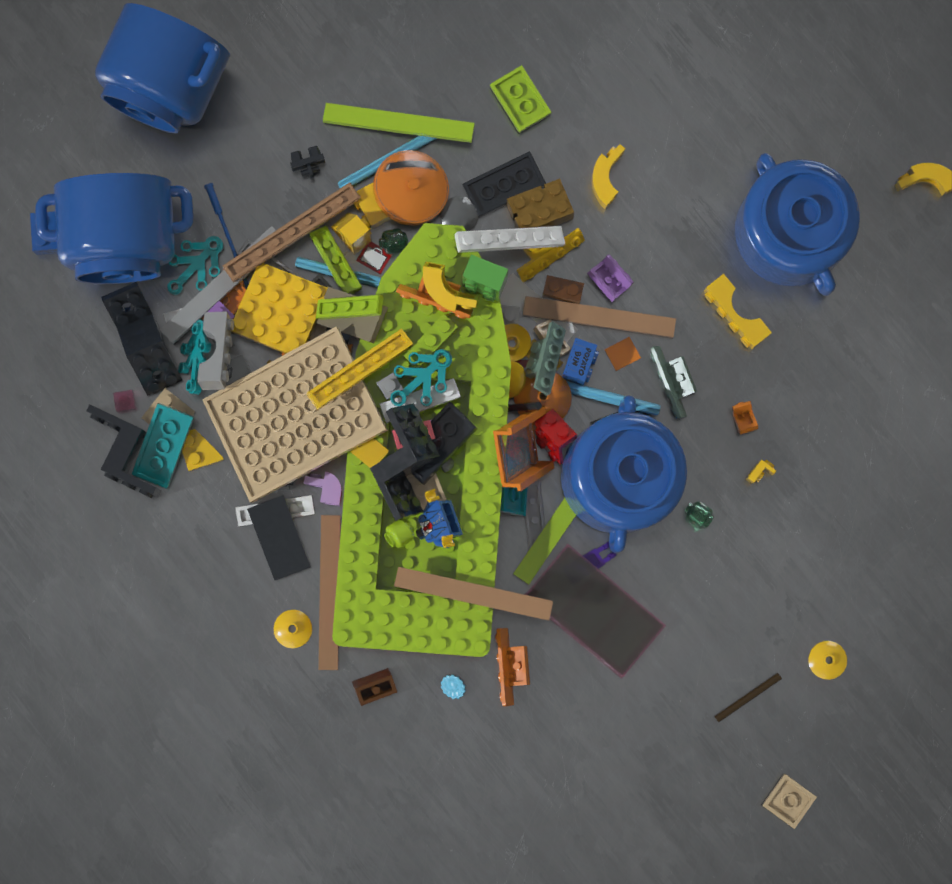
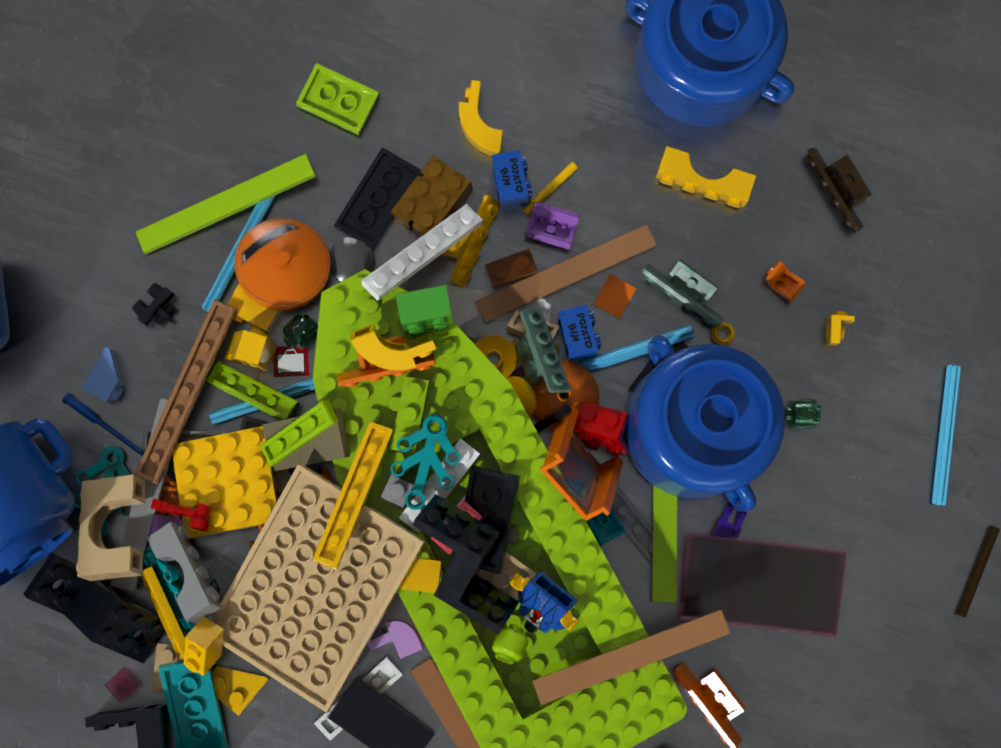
camera: 30 degrees left, 0 degrees up
none -> tan arch [76,474,146,581]
none -> medium blue slope [82,347,124,404]
none -> yellow tile [141,566,185,661]
none -> red brick [150,499,212,532]
none -> yellow brick [183,616,224,676]
none -> blue brick [492,150,532,211]
none -> yellow bar [522,162,578,216]
none -> yellow plate [711,322,735,346]
none -> dark brown bracket [807,148,872,231]
none -> medium azure axle [931,365,961,506]

